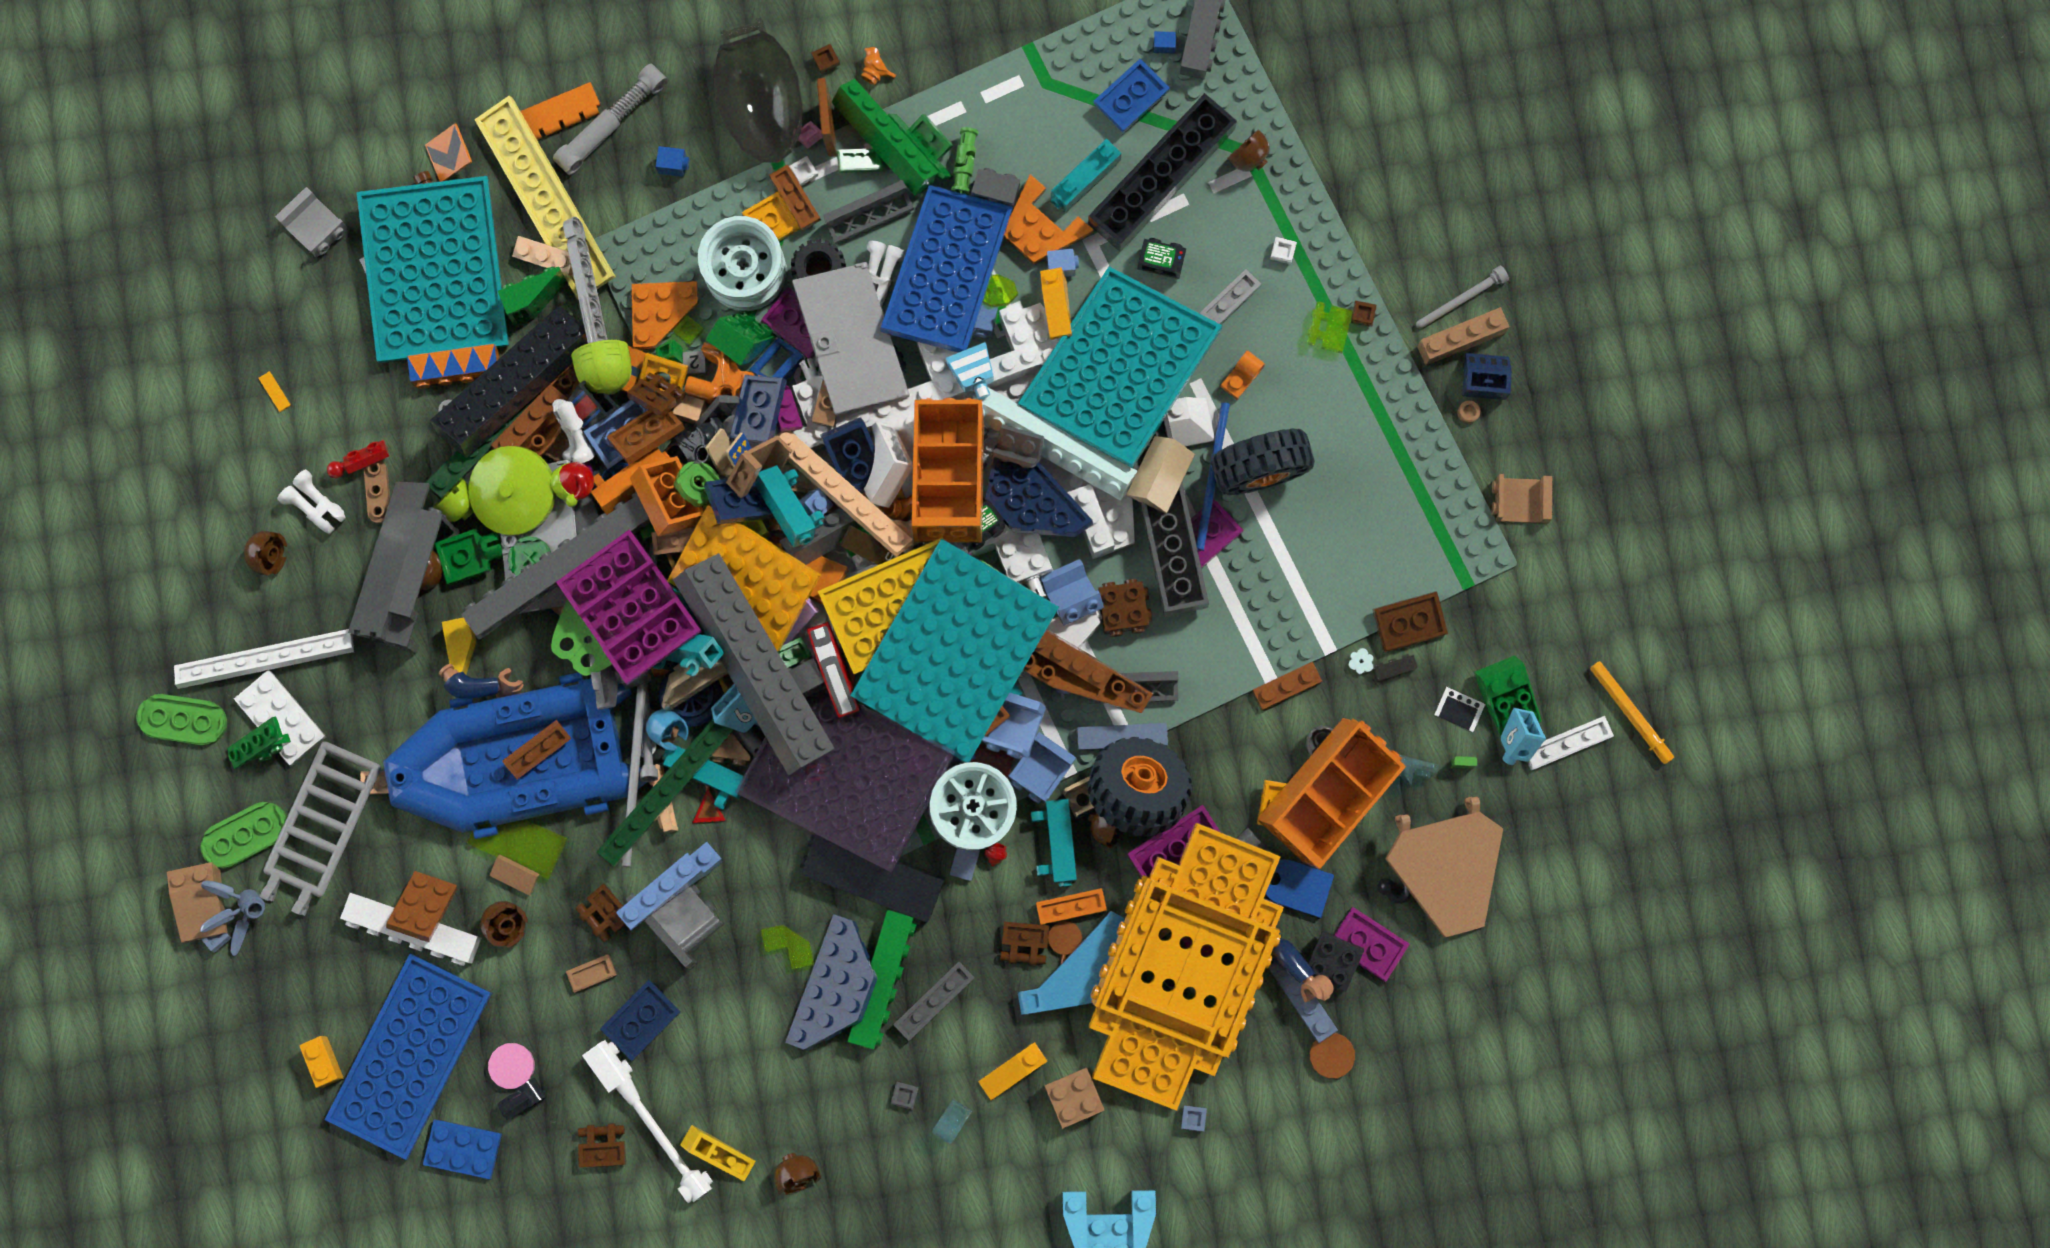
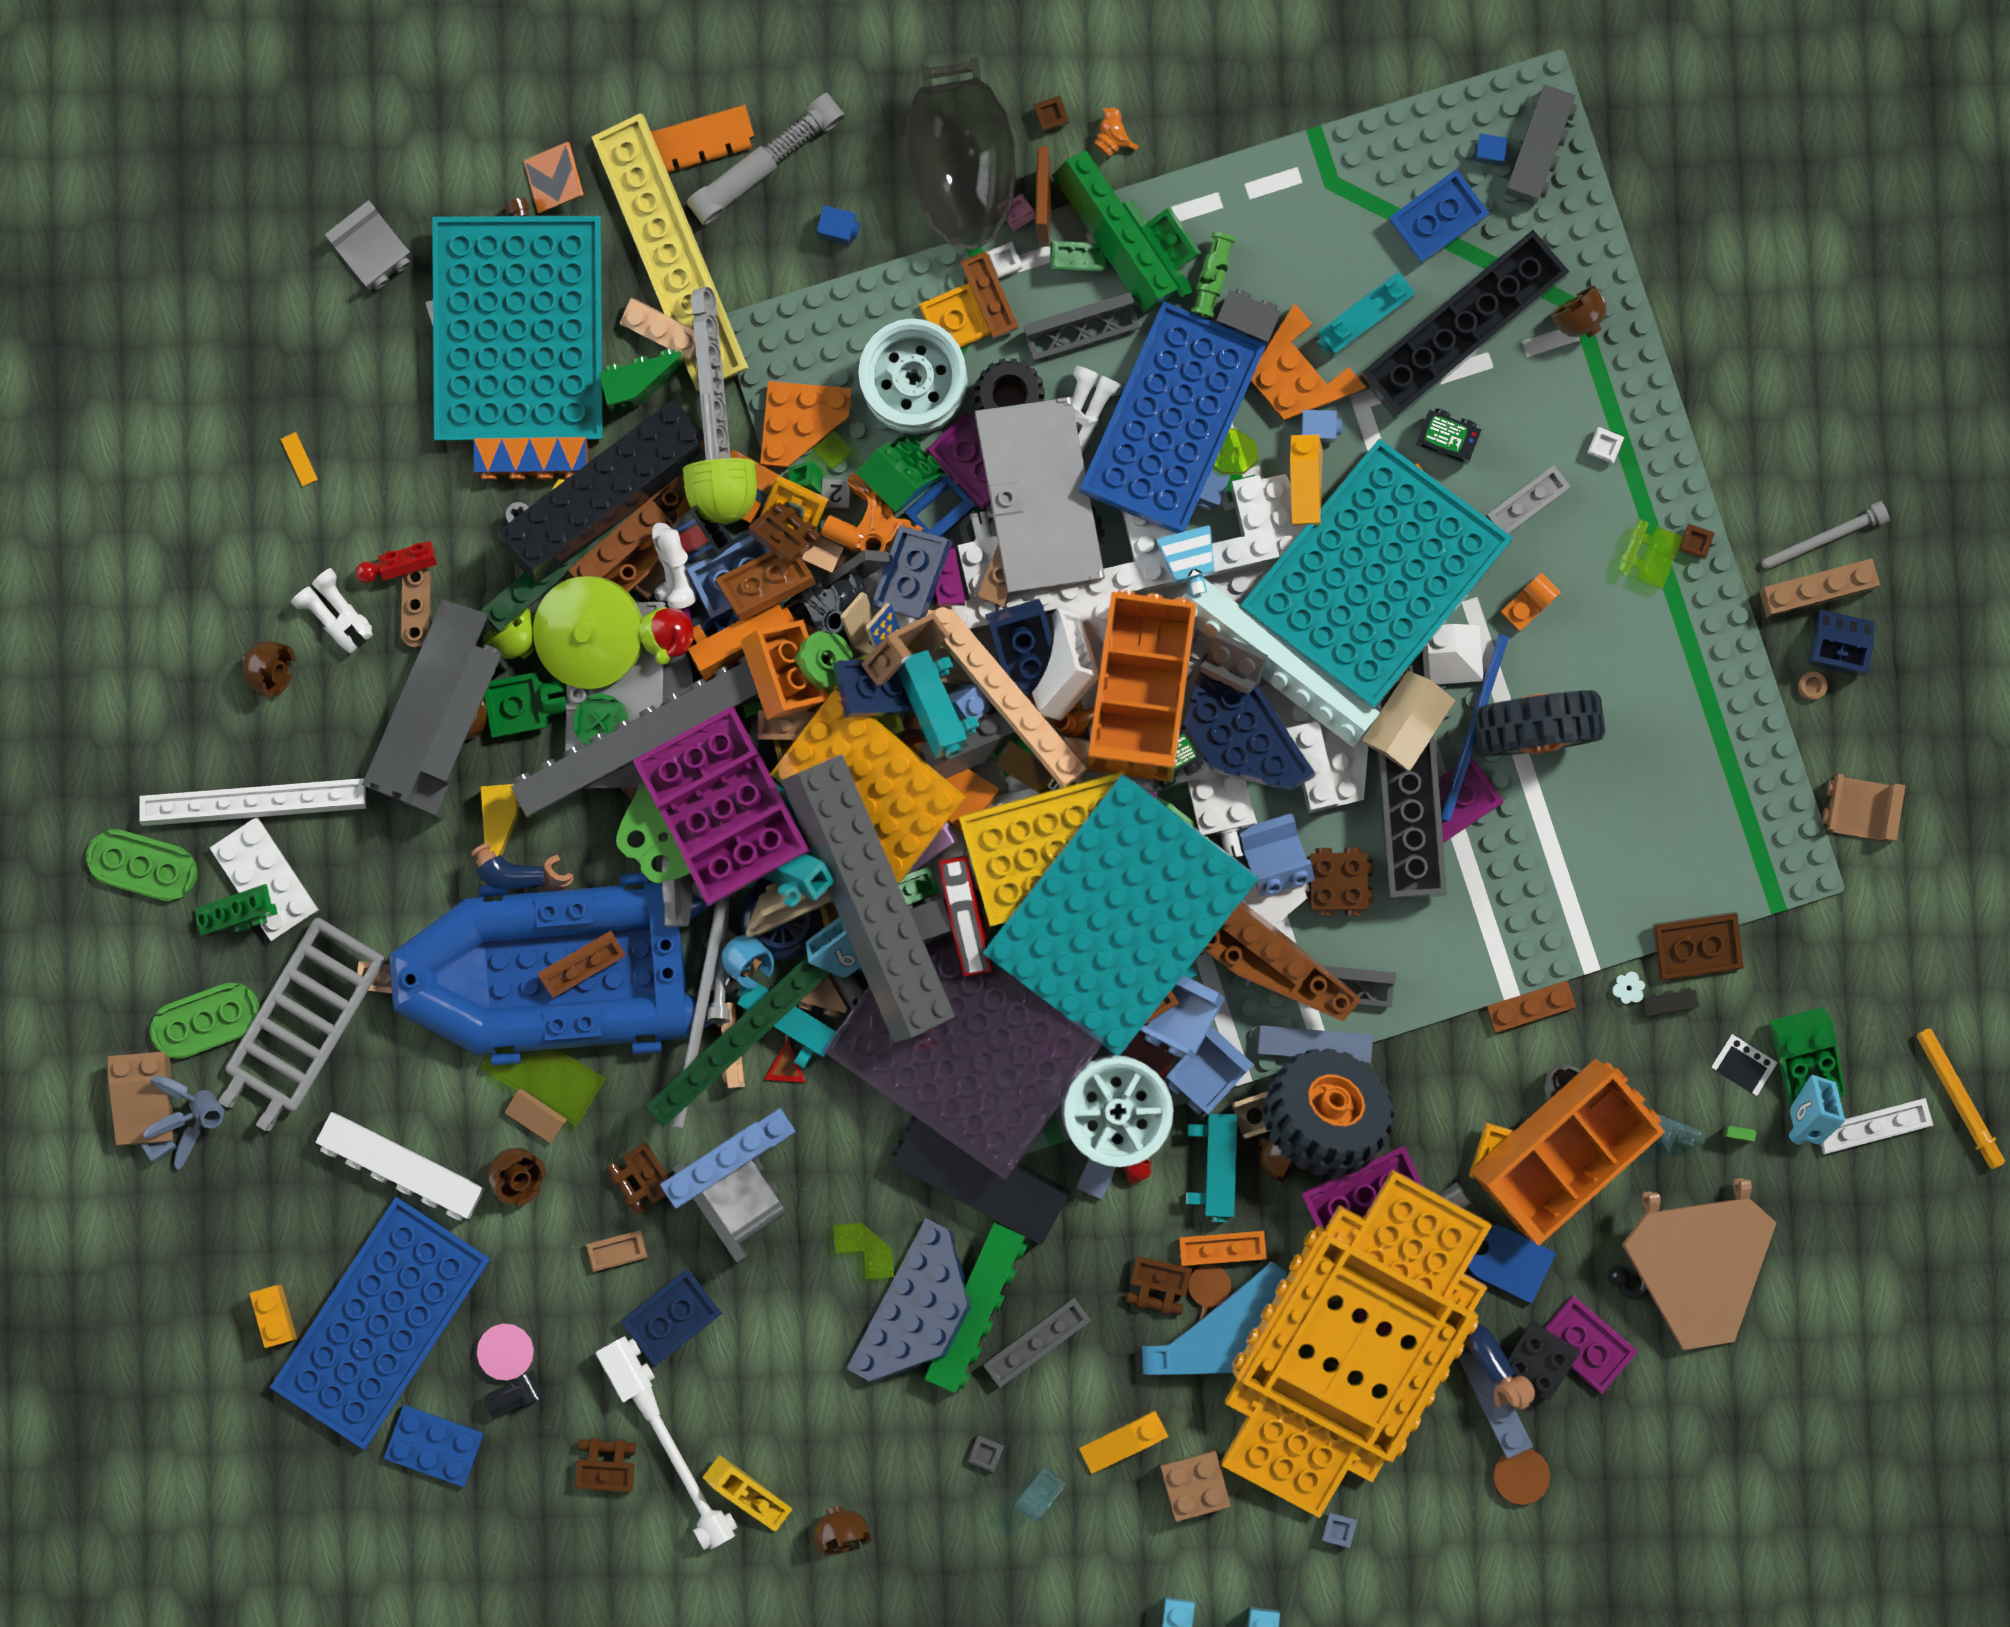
camera: 10 degrees right, 5 degrees up
dark orange plate [386,871,457,943] -> none

